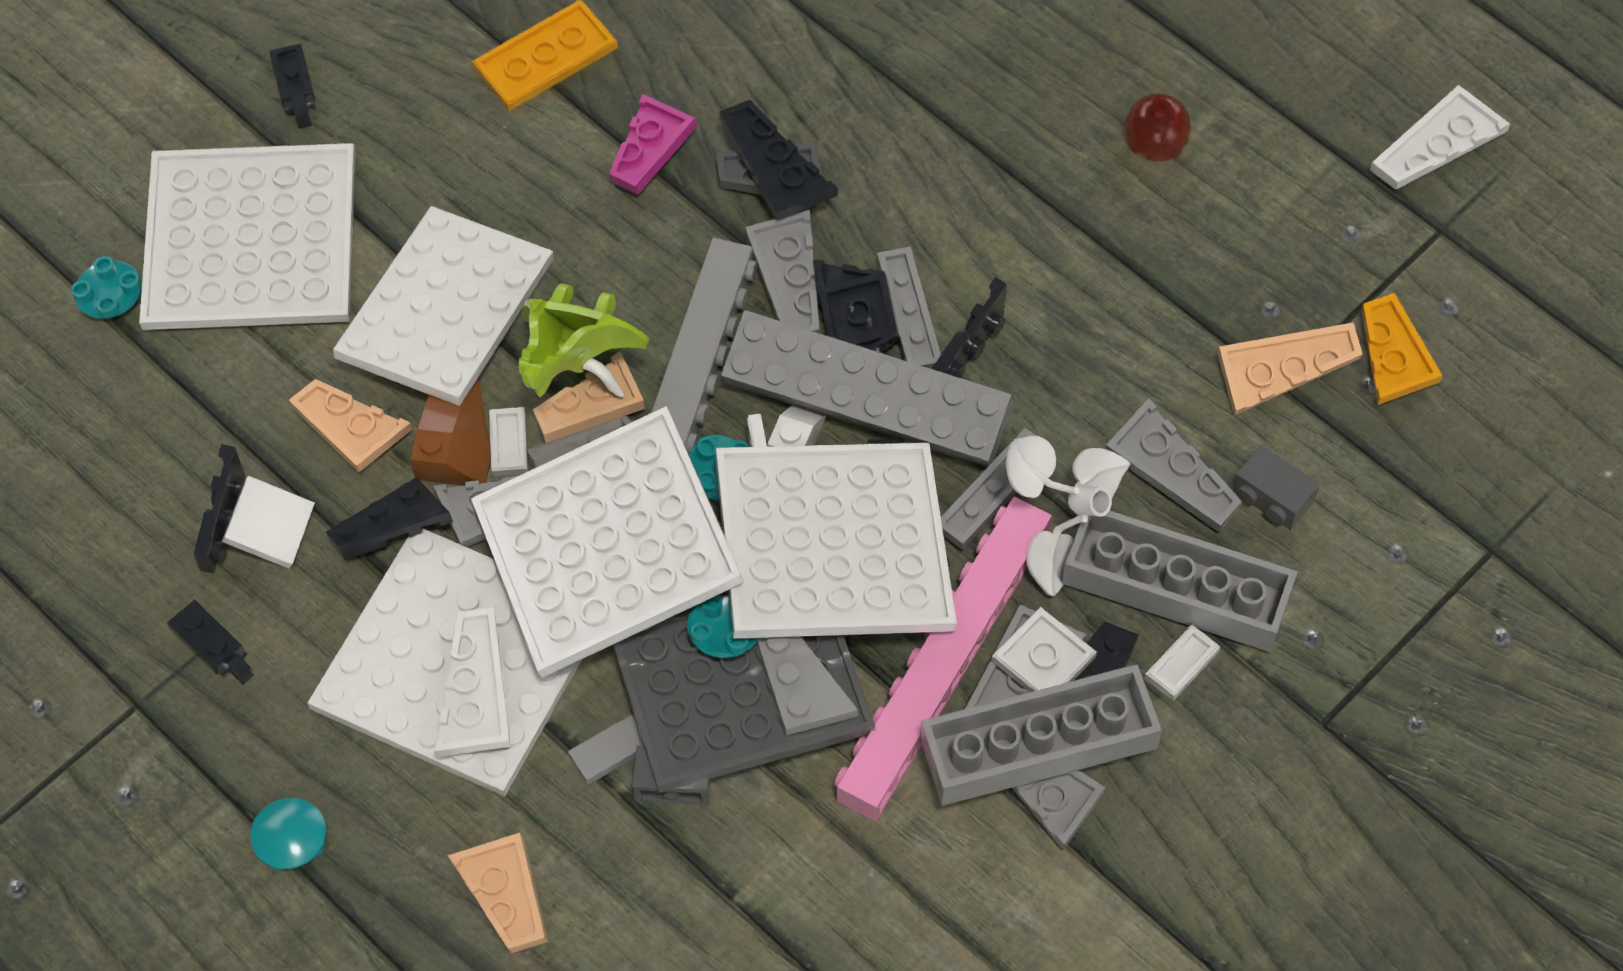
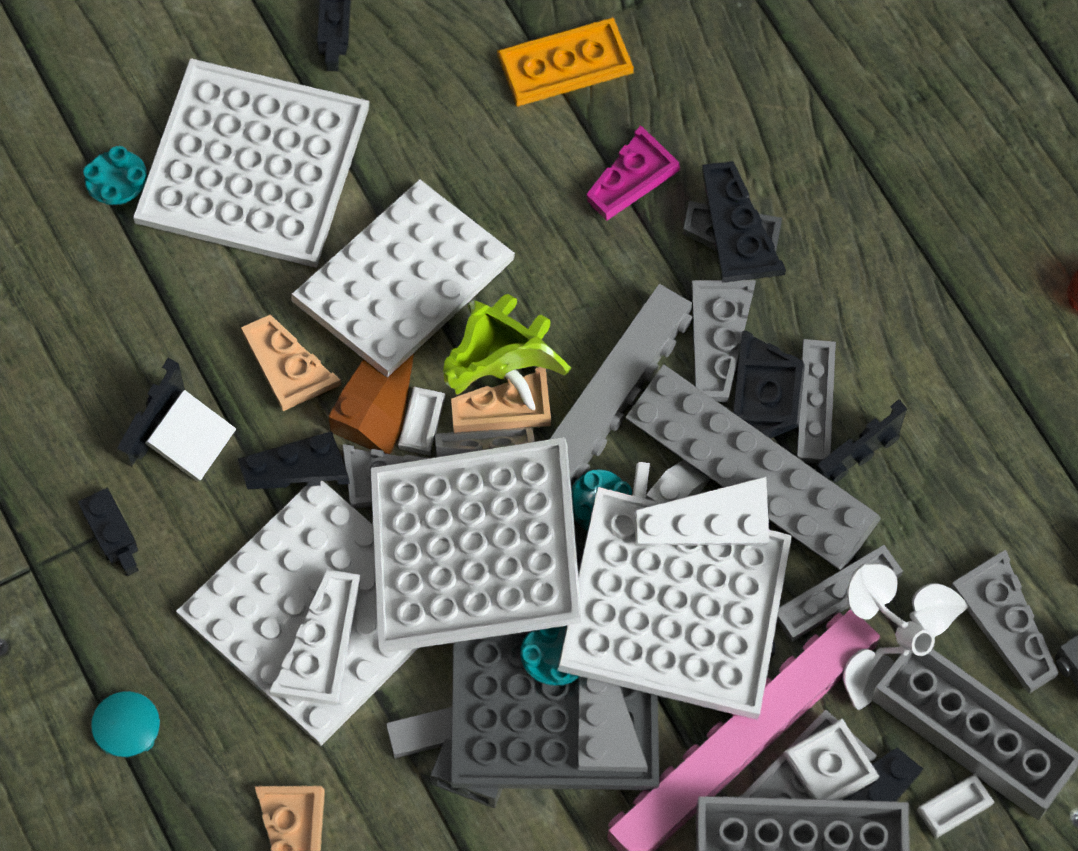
camera: 15 degrees right, 5 degrees up
none -> white wing [634,477,769,546]

